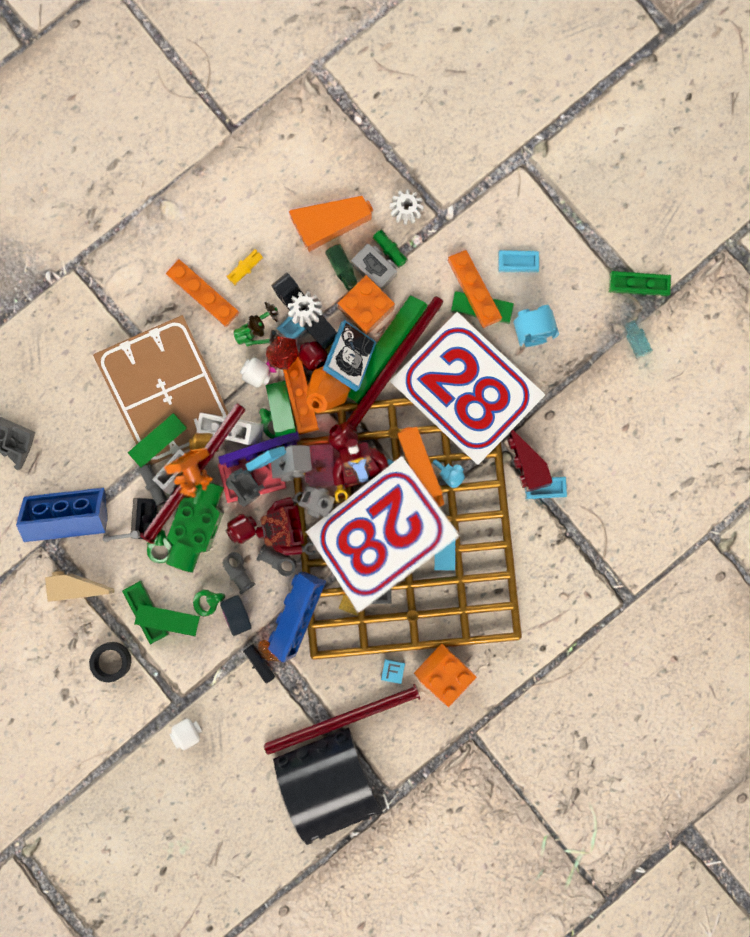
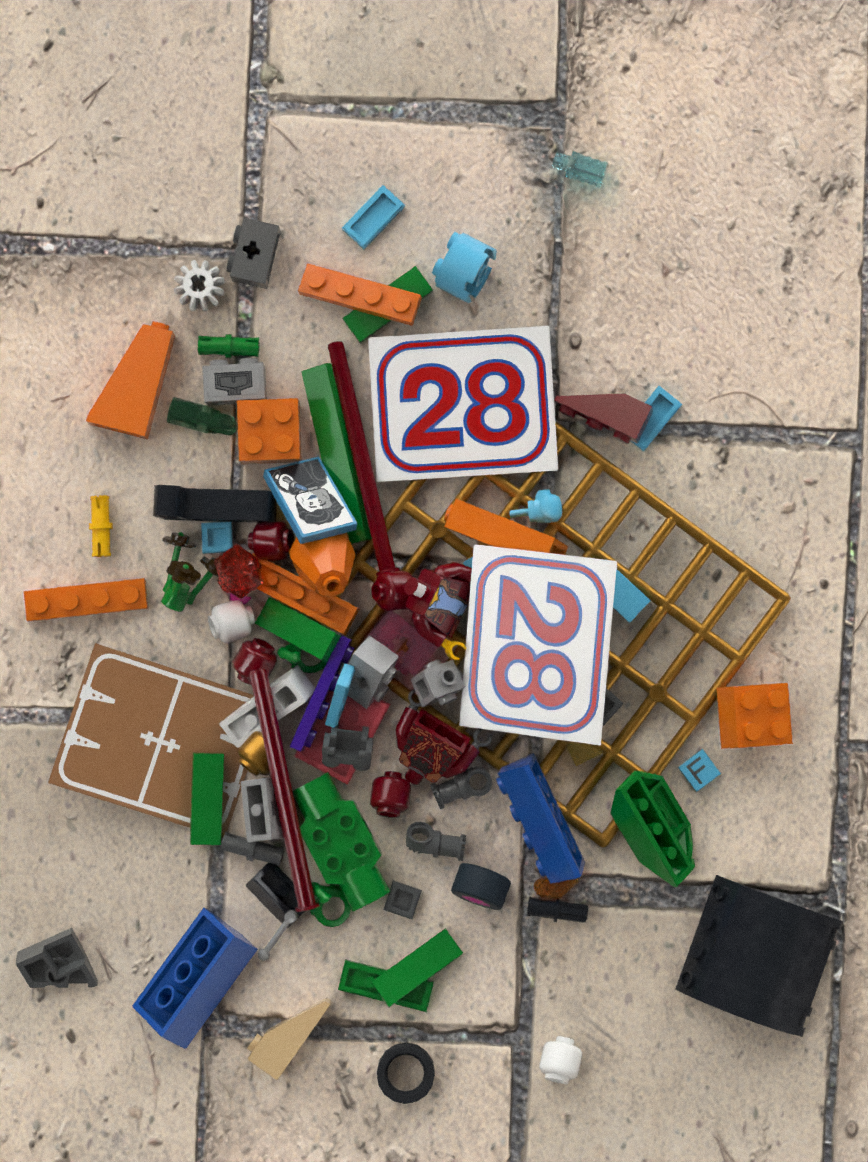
camera: 45 degrees left, 0 degrees up
orange piece [164,448,213,498] -> none
green piece [193,589,225,617] -> none
dark red axle [264,684,421,755] -> none
white gear [288,292,323,327] -> none
green tile [609,271,671,296] -> none
none -> dark grey brick [227,218,281,289]
none -> dark red head [233,638,277,685]
none -> dark grey tile [383,880,422,919]
none -> green wedge [610,771,695,887]

